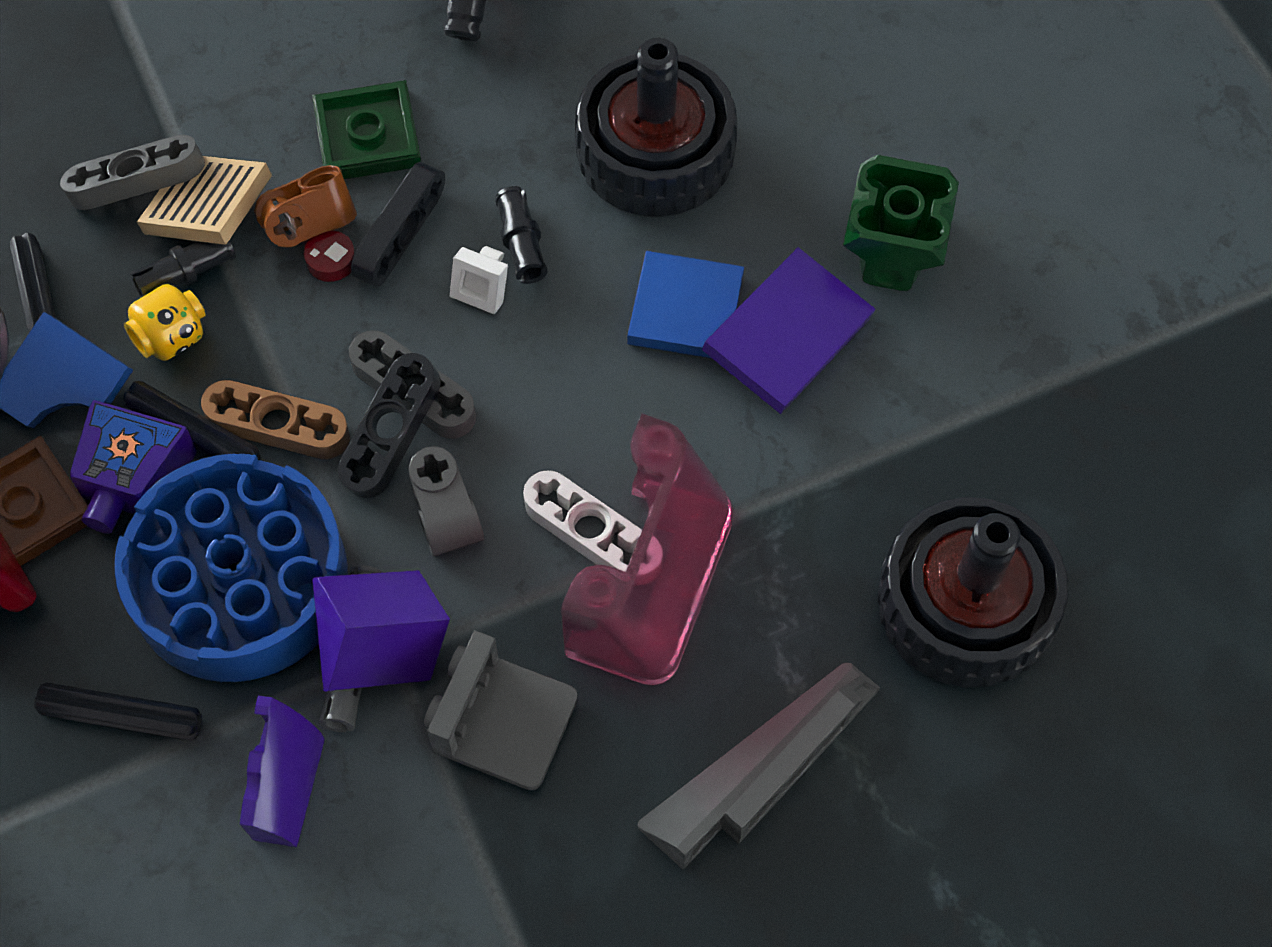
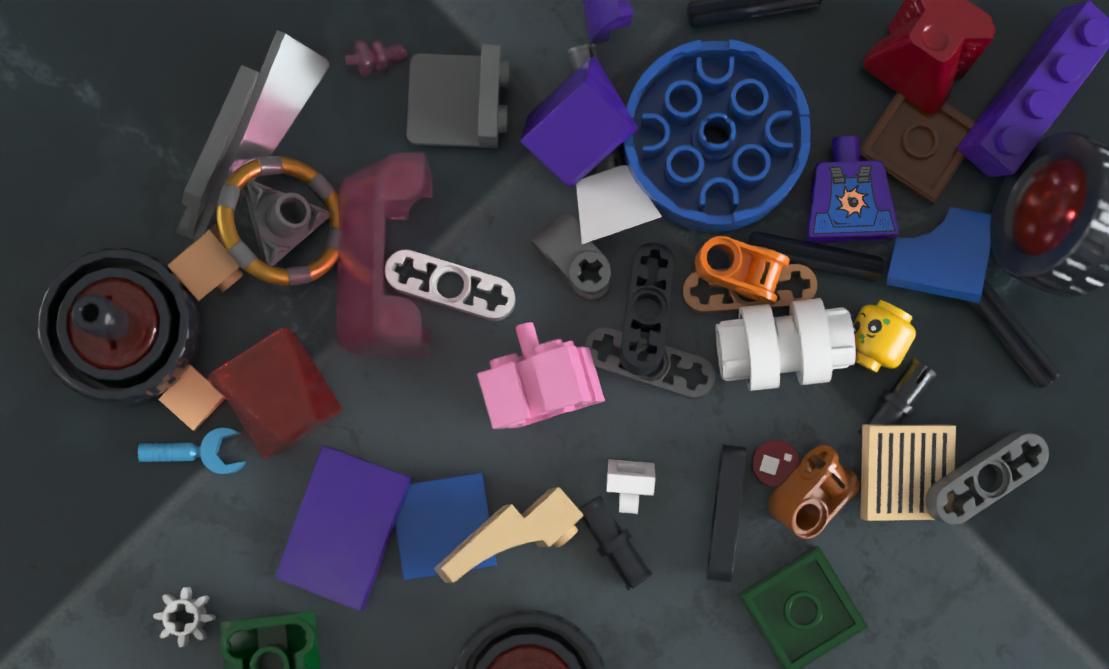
camera: 165 degrees right, 20 degrees up
none -> dark azure piece [138,428,247,475]
none -> white gear [153,587,216,647]
none -> light nougat tile [159,365,226,431]
none -> medium nougat brick [167,223,244,301]
none -> clear red piece [208,328,343,460]
none -> dark grey piece [216,156,347,287]
none -> clear pink hair [345,39,407,77]
none -> tan slope [433,487,584,583]
none -> bright pink brick [477,322,605,429]
none -> white sticker [576,165,662,244]
none -> orange piece [695,236,790,304]
none -> white piece [715,298,855,391]

